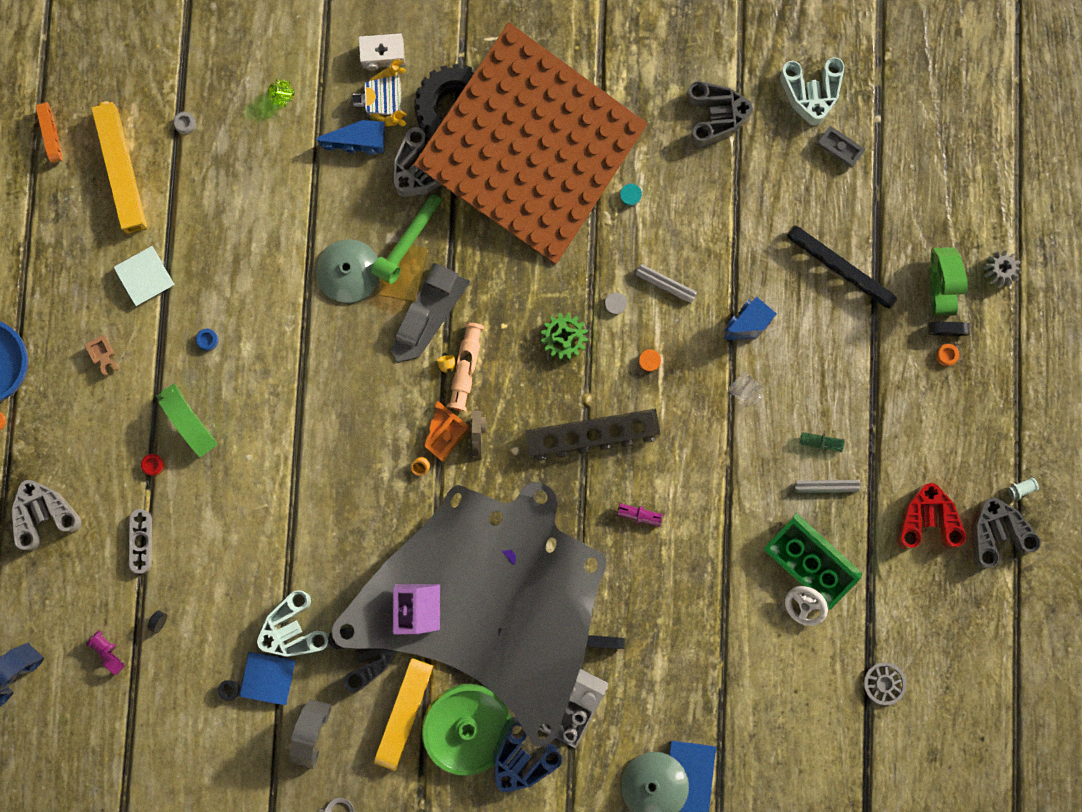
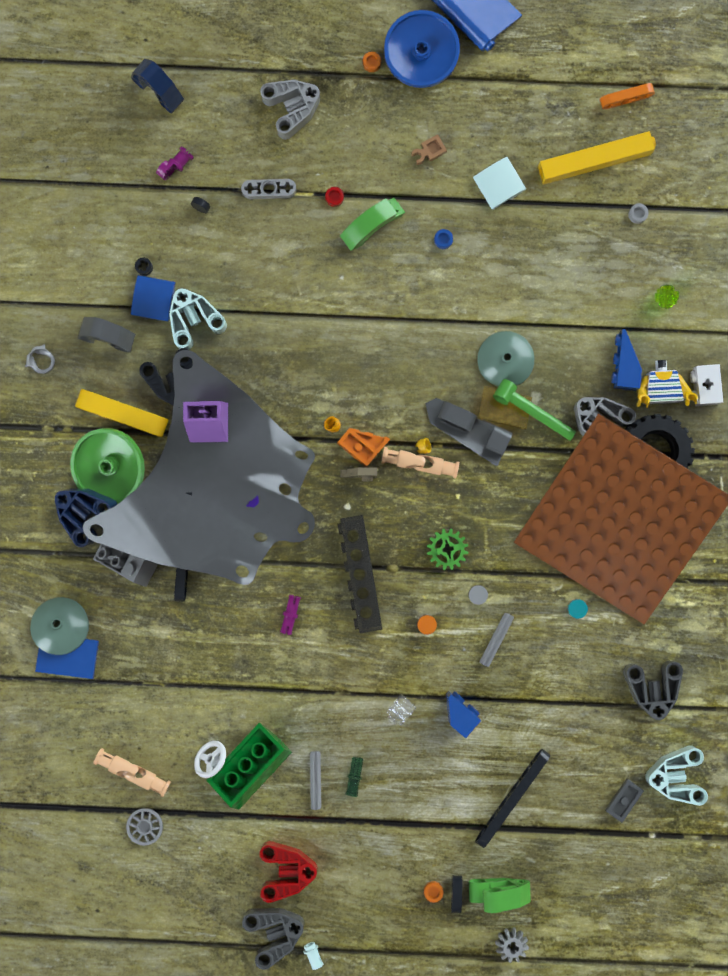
camera: 95 degrees right, 5 degrees up
none -> light nougat piece [93,748,171,797]

